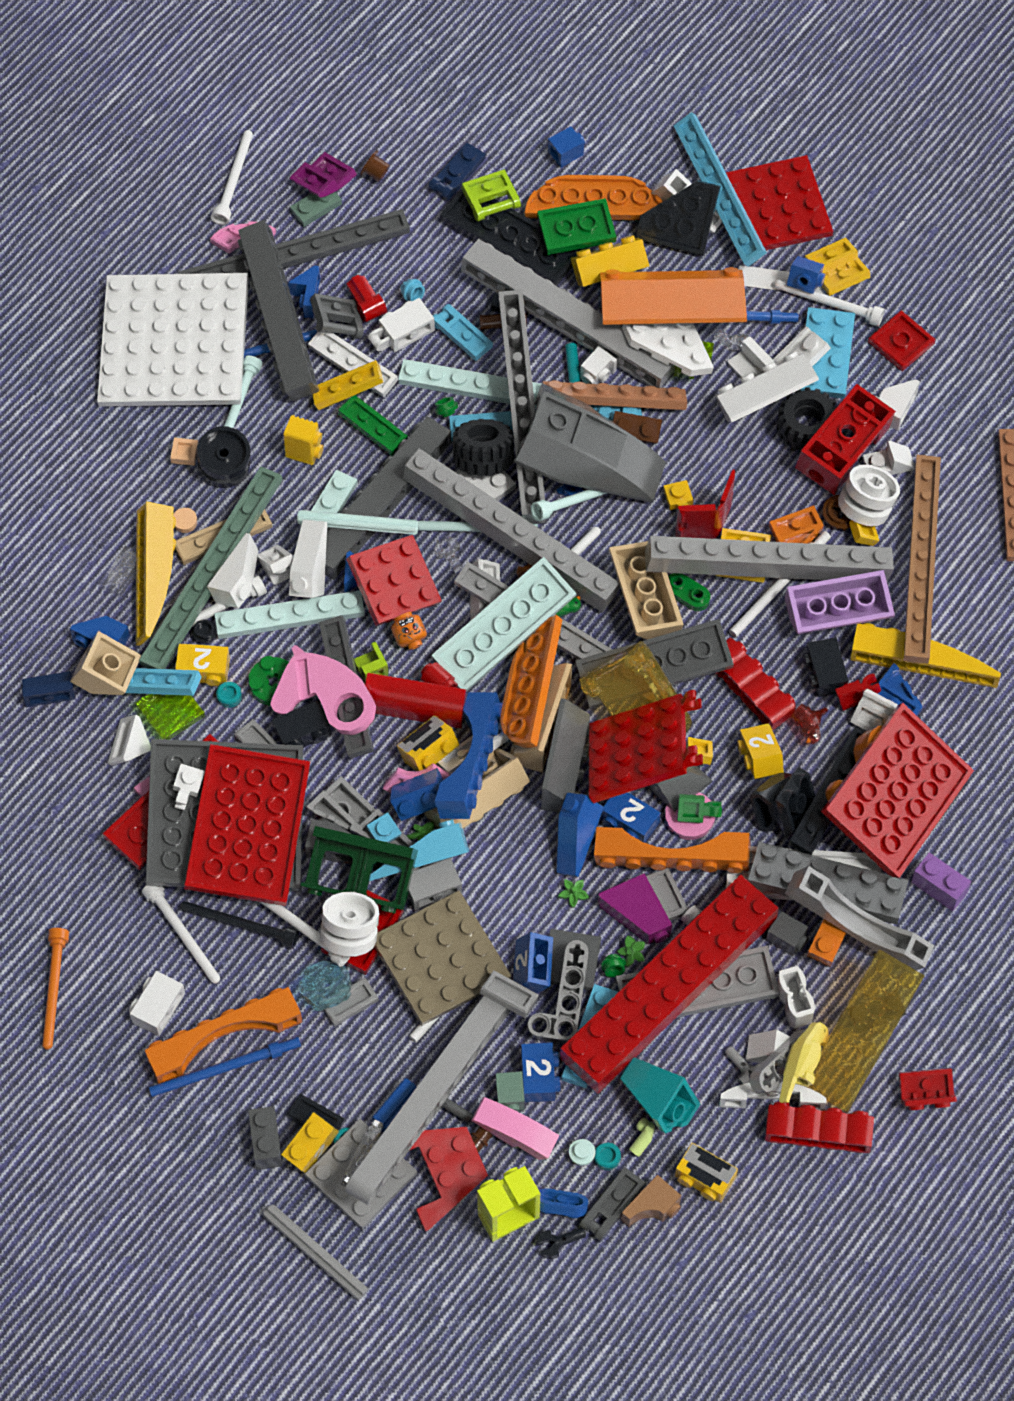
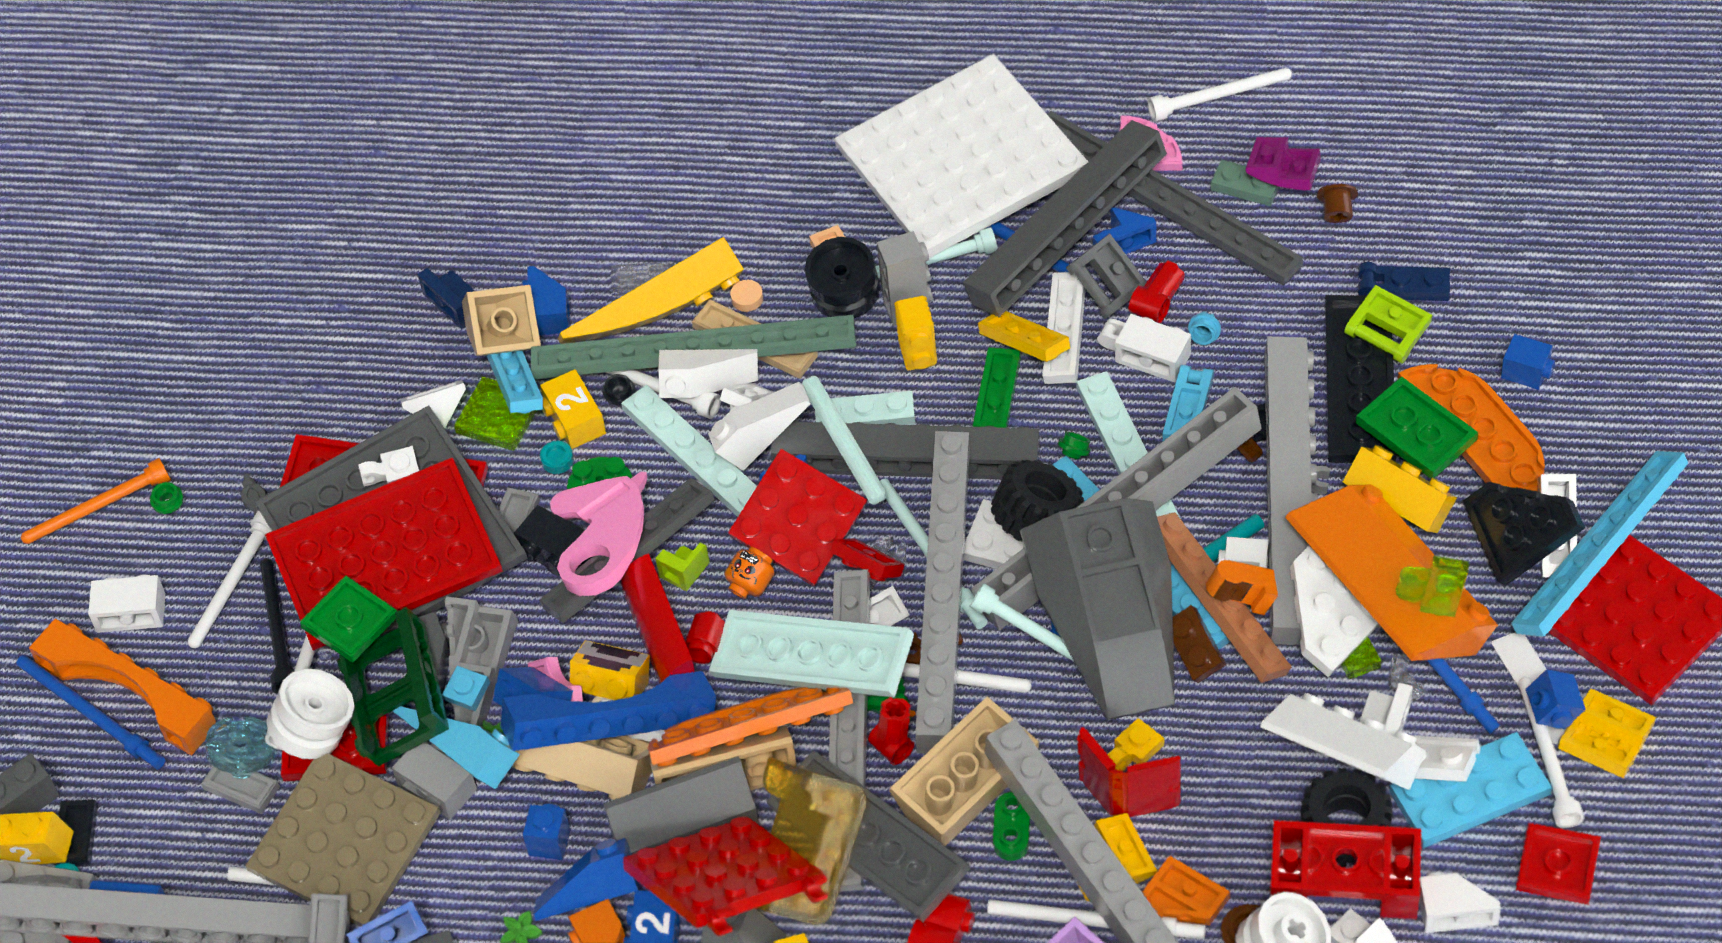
camera: 65 degrees right, 10 degrees down
none -> green plate [150,482,184,514]
none -> dark grey piece [241,474,266,516]
none -> green plate [300,575,397,663]
none -> blue brick [523,804,571,860]
none -> red plate [830,538,905,581]
none -> red piece [868,697,915,765]
none -> light grey brick [876,231,933,326]
none -> orange leg [1205,560,1278,615]
none -> clear neon green hinge [1395,556,1469,617]

